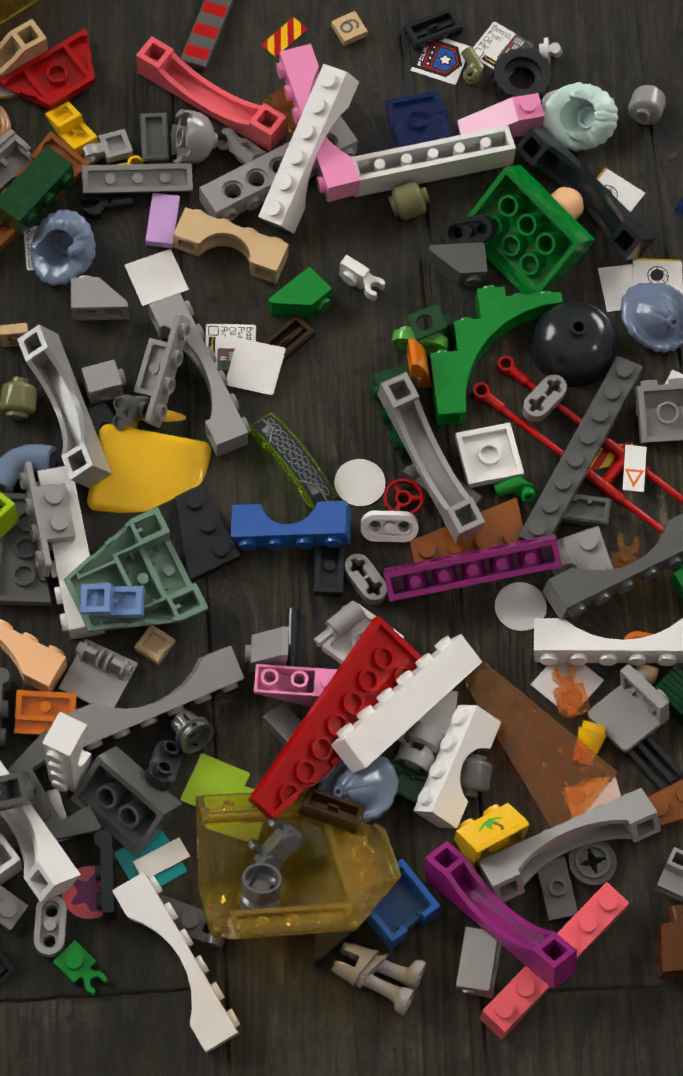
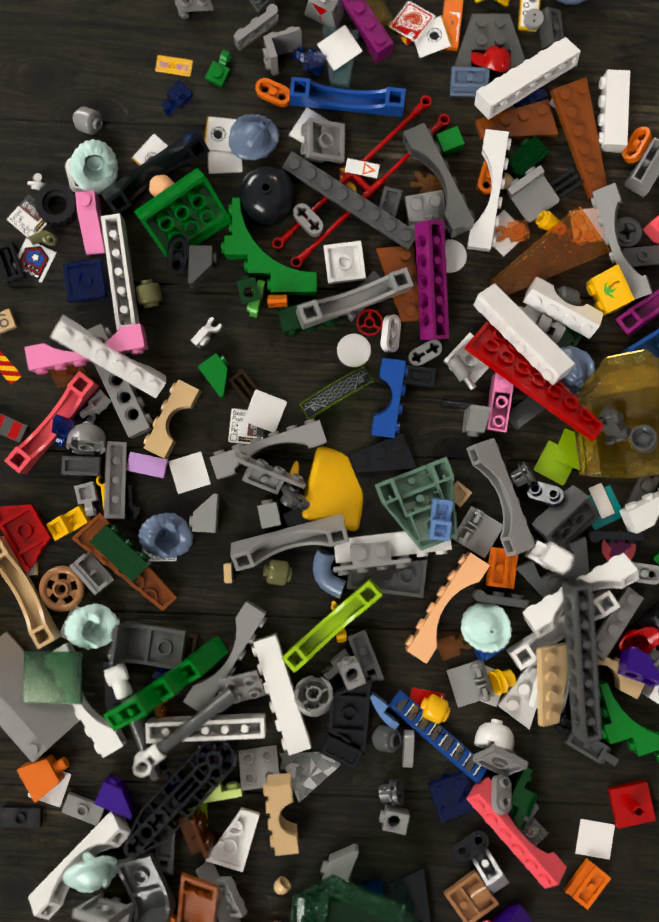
camera: 80 degrees left, 20 degrees up
dark brown tile [298,787,366,834] -> none
green arm [493,476,536,503] -> none
none -> clear blue plate [51,414,75,447]

